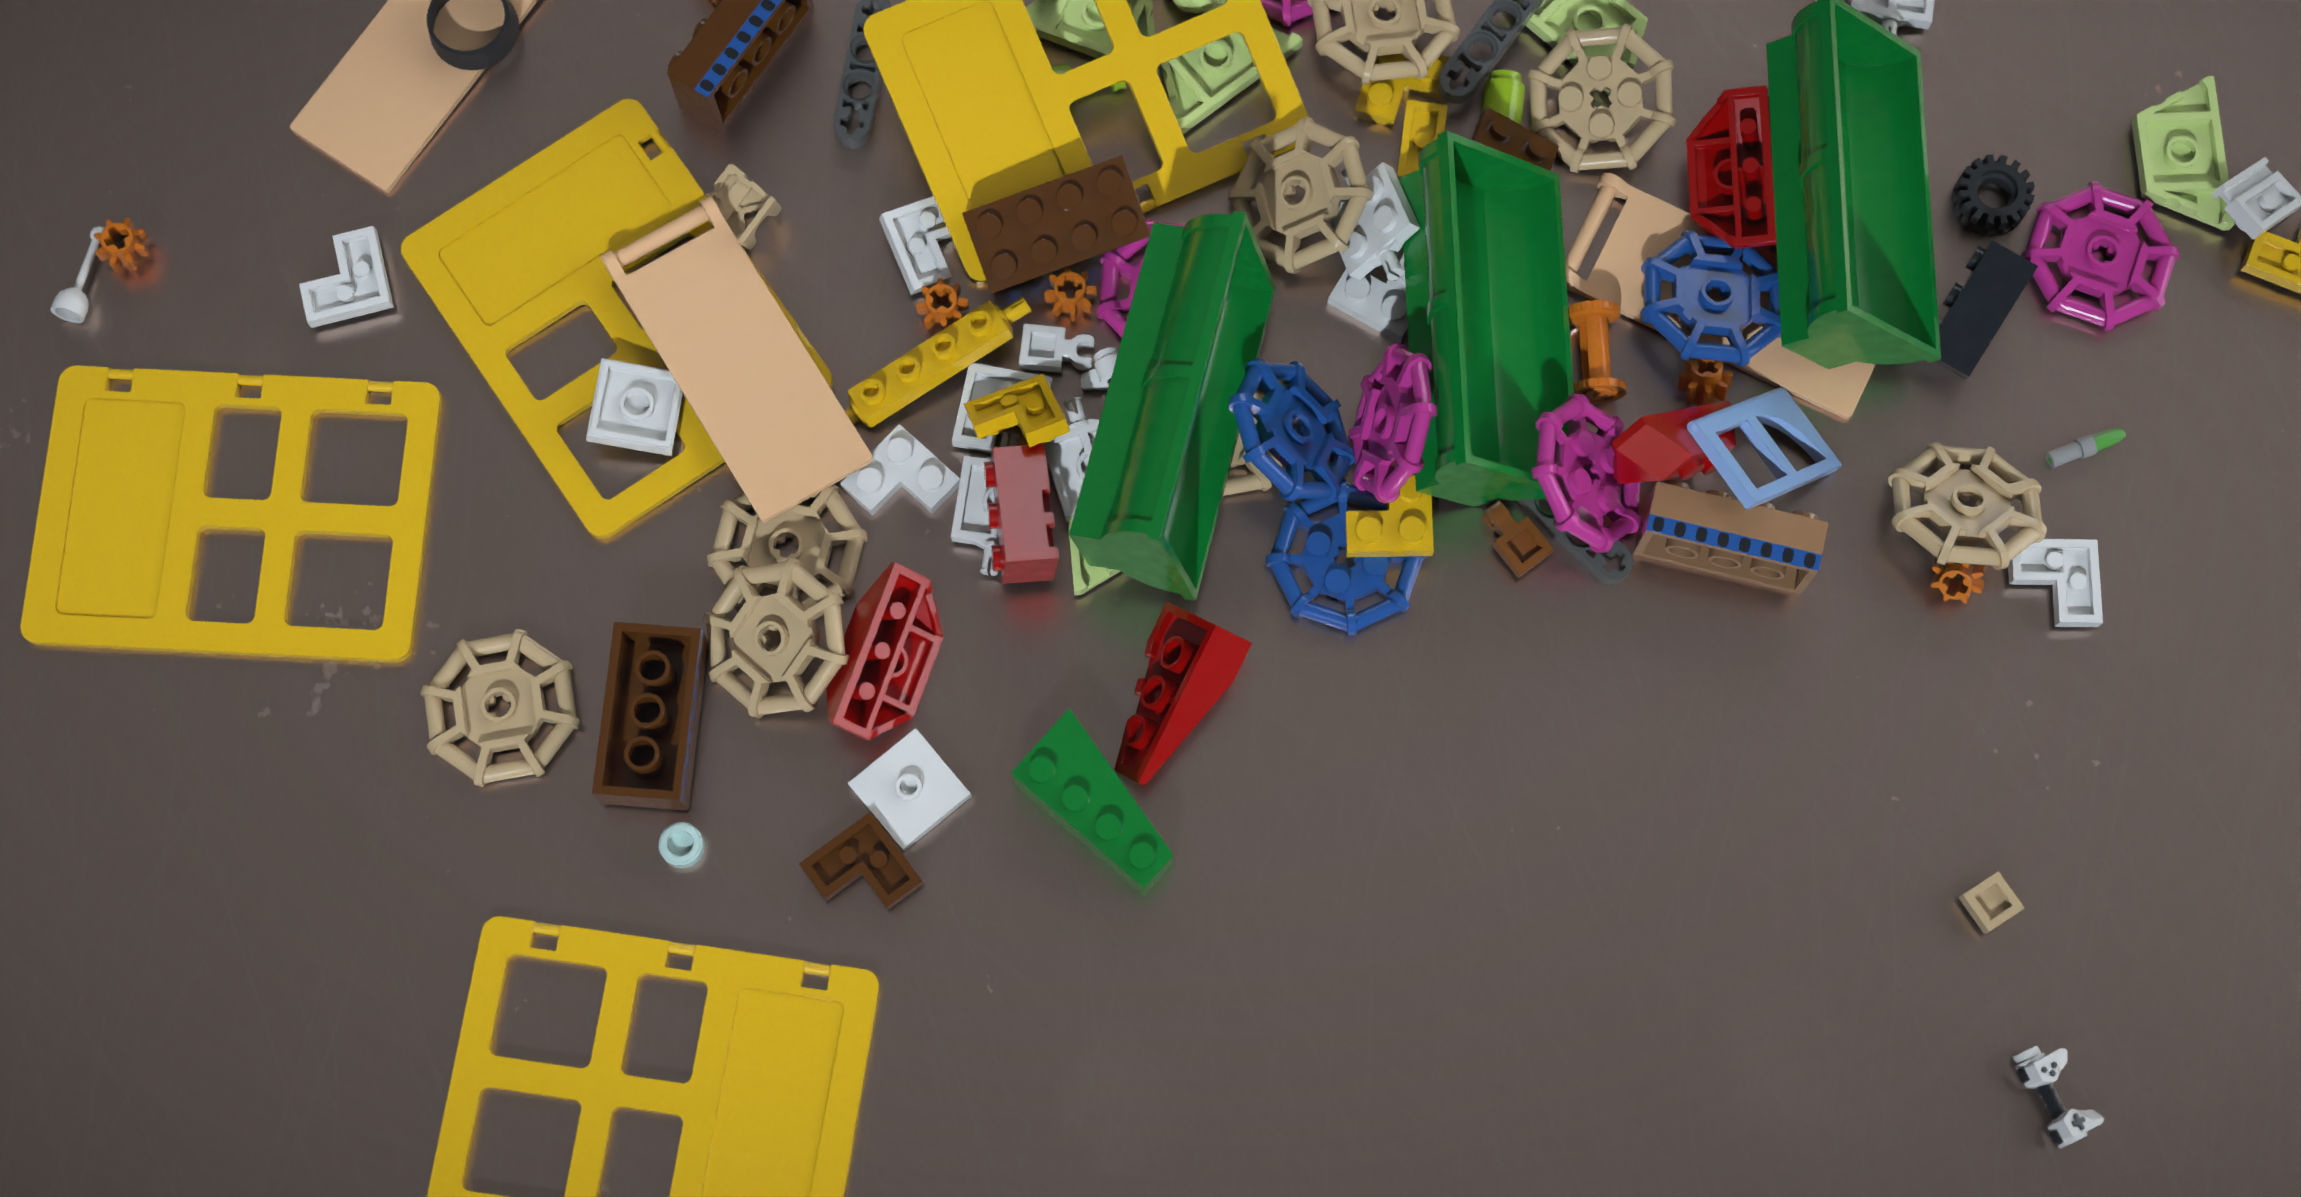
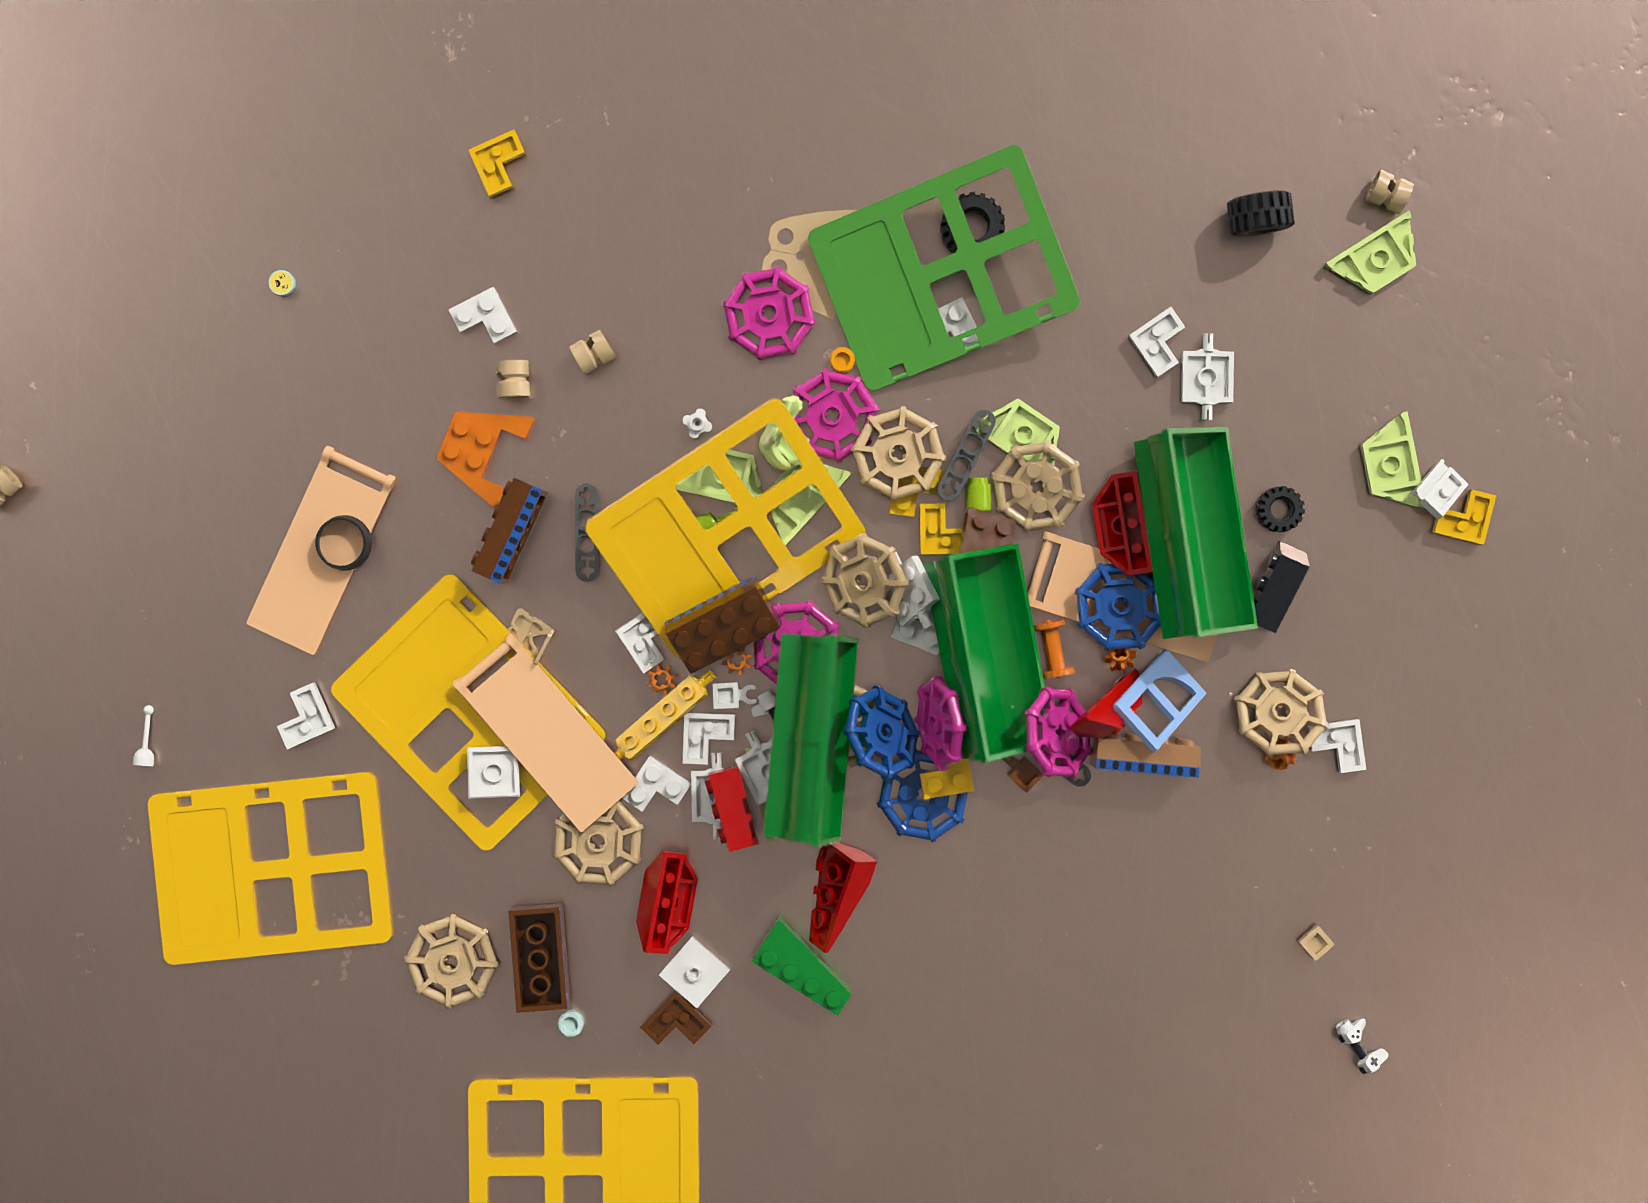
camera: 15 degrees left, 15 degrees up
orange gear [93,217,150,272] -> none
tan plate [702,558,849,719] -> none
yellow plate [964,374,1070,447] -> none
dark pink plate [2021,182,2180,331] -> none
light grey piece [2045,428,2126,468] -> none

